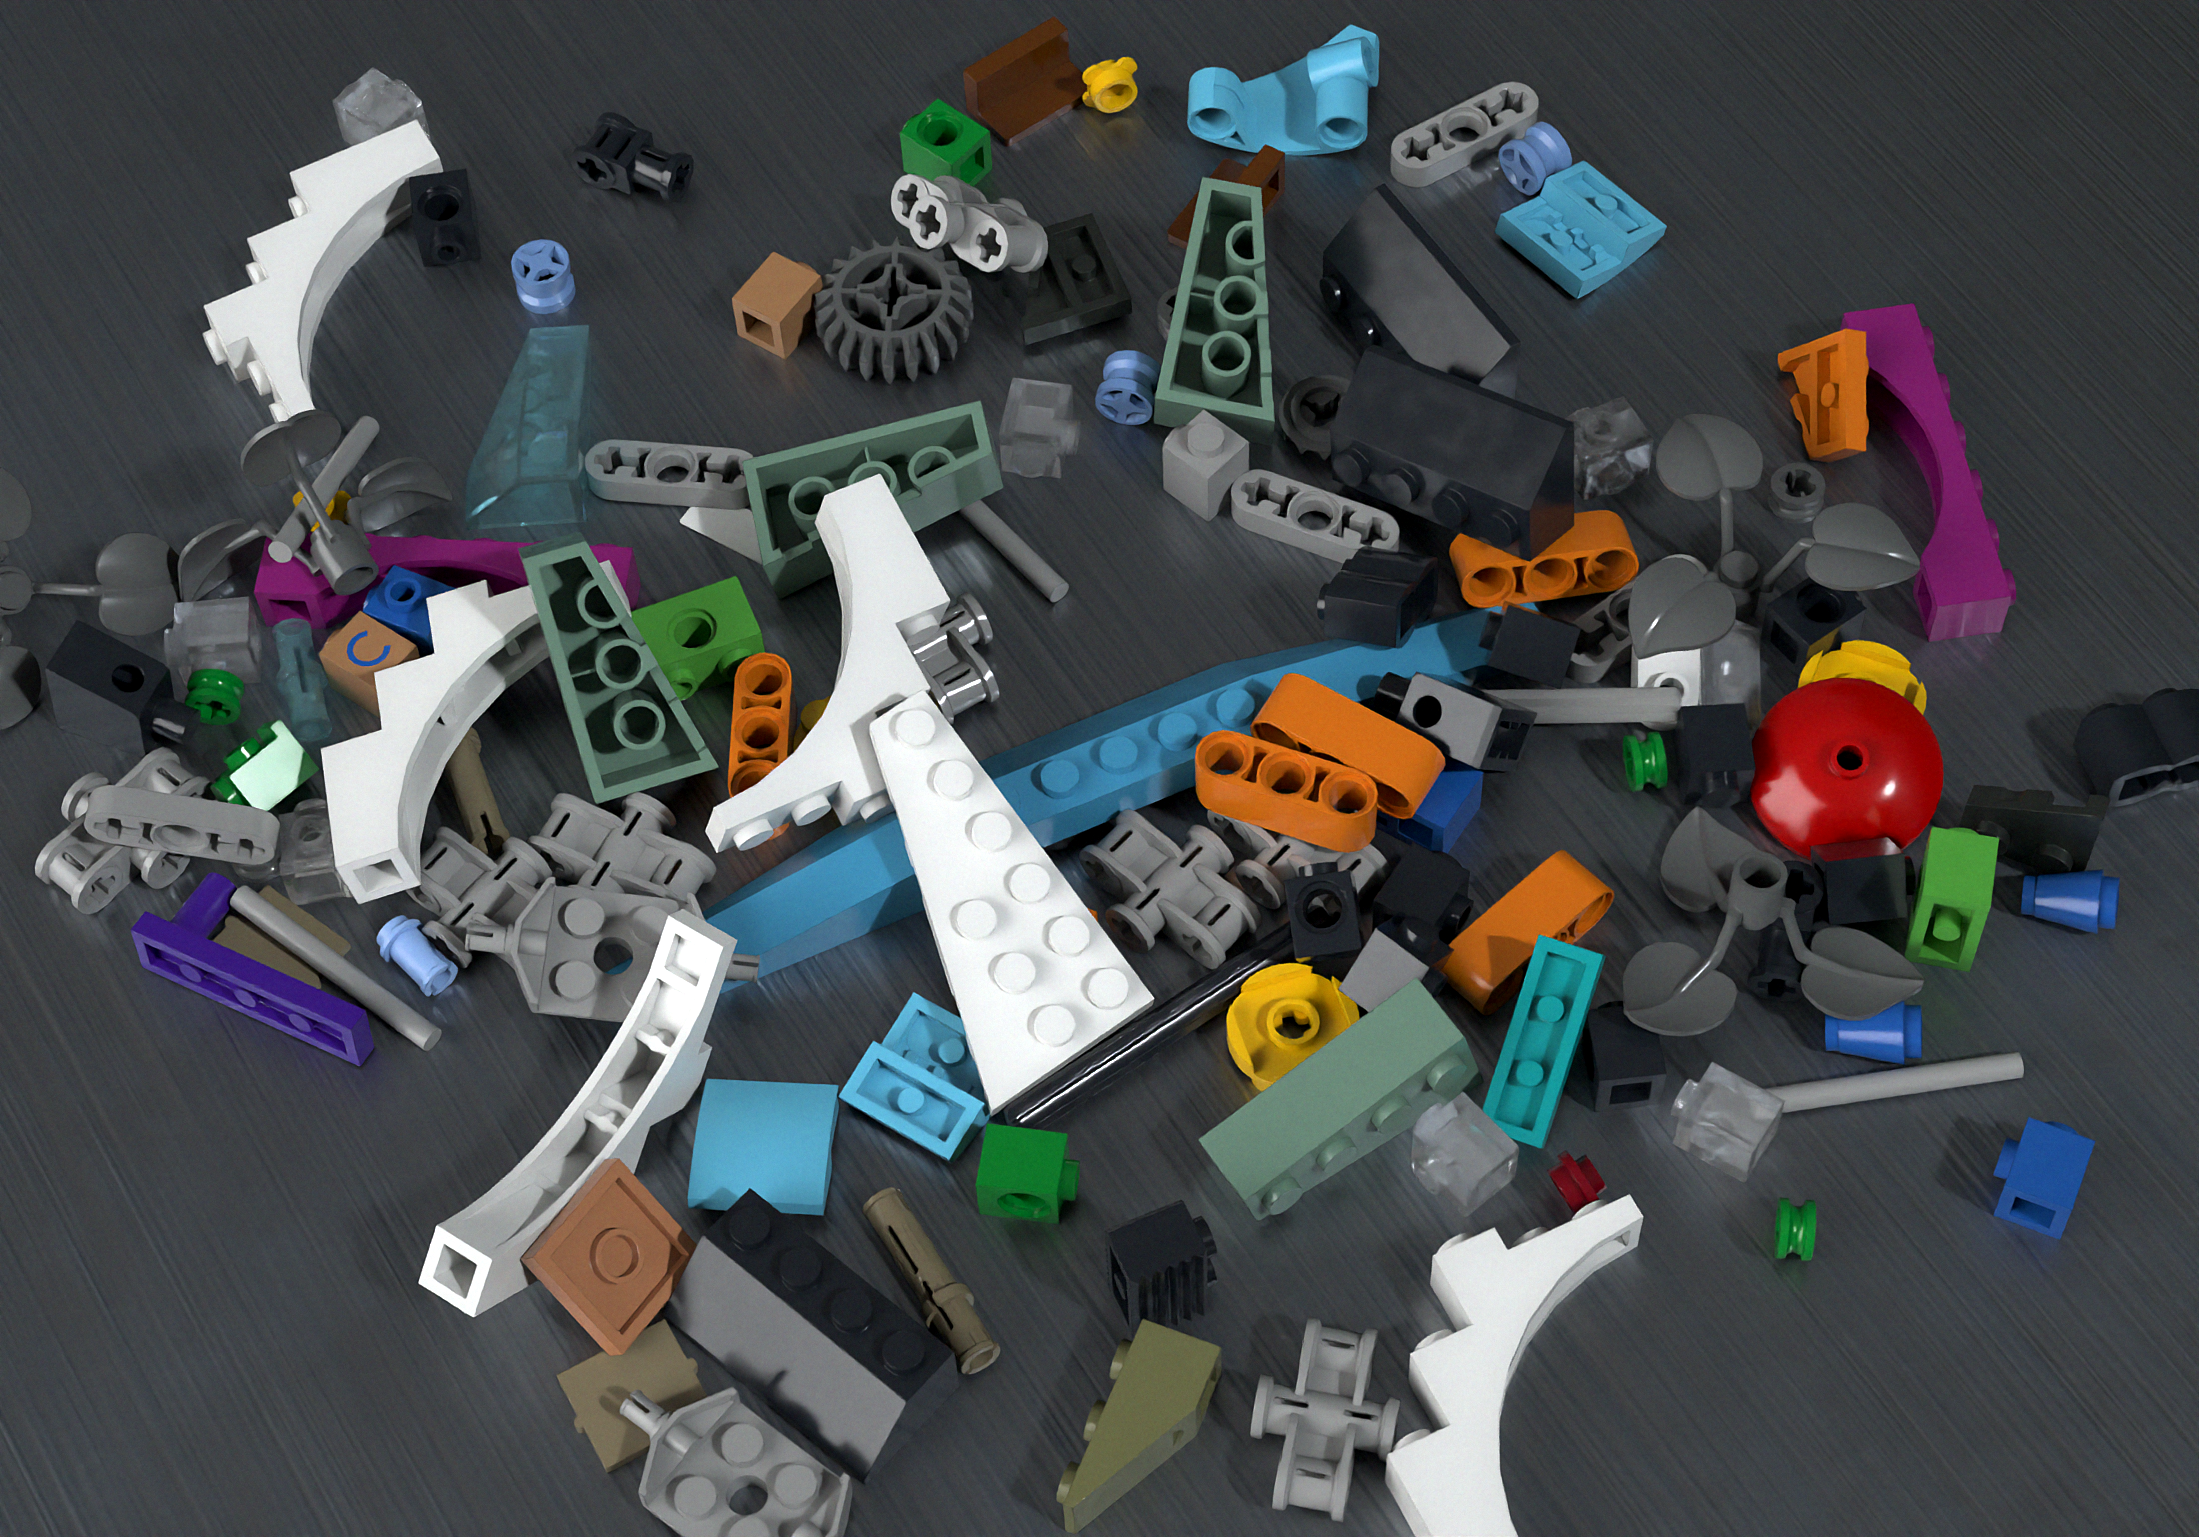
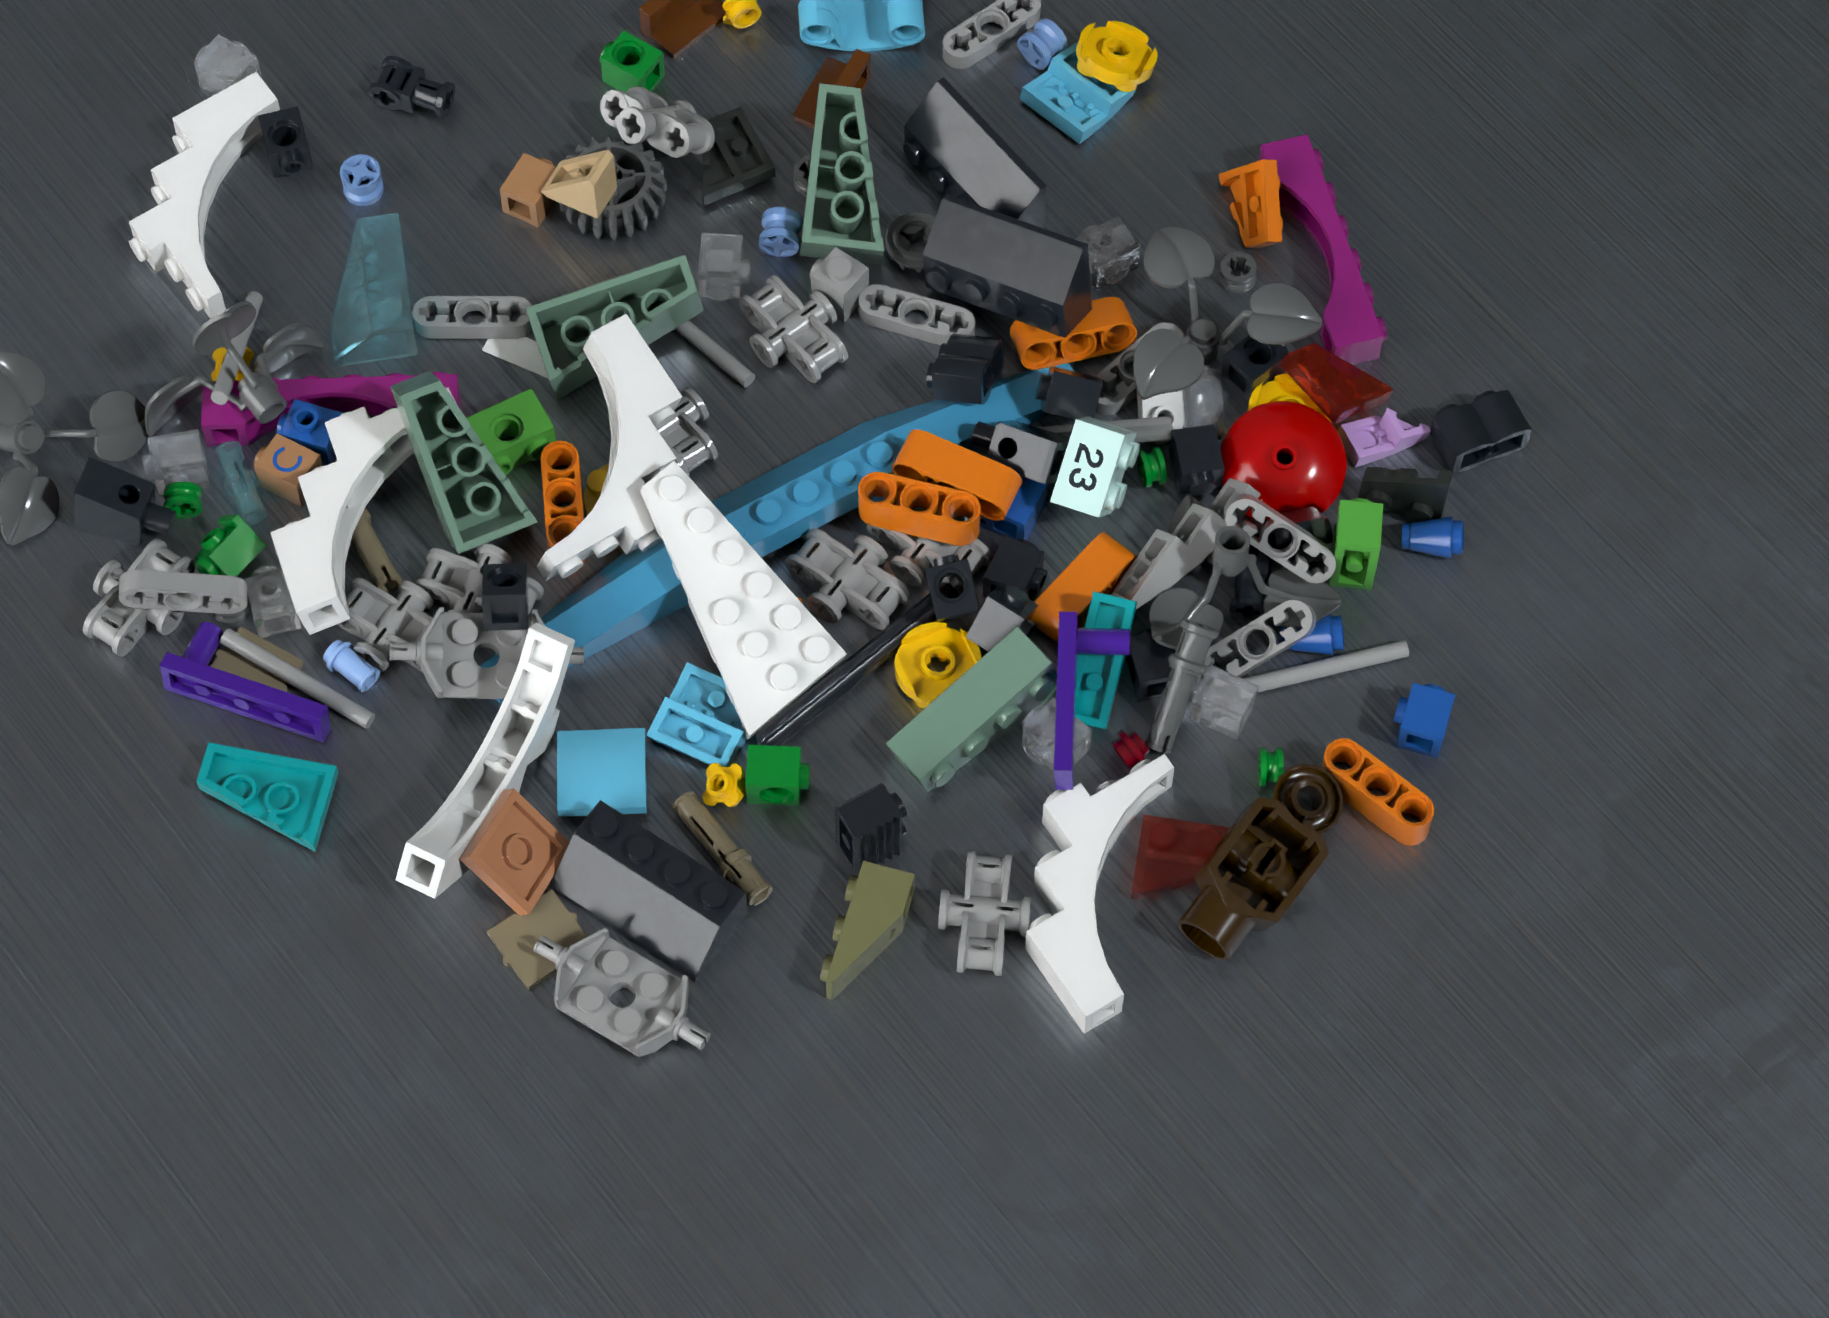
camera: 10 degrees left, 5 degrees up
none -> teal wing [196,742,339,852]
none -> black brick [482,563,529,631]
none -> tan slope [541,150,617,219]
none -> yellow plate [702,763,746,807]
none -> light grey axle [739,275,848,383]
none -> light aqua brick [1050,417,1140,518]
none -> dark purple piece [1054,611,1130,790]
none -> yellow plate [1076,21,1158,92]
none -> light grey slope [1111,478,1261,609]
none -> clear red wing [1131,815,1230,900]
none -> dark grey pin [1145,619,1219,754]
none -> dark brown brick [1177,764,1343,961]
none -> light grey beam [1202,600,1316,684]
none -> light grey beam [1224,494,1336,583]
none -> clear red wing [1280,343,1394,424]
none -> orange beam [1321,738,1434,846]
none -> lavender slope [1337,408,1431,467]

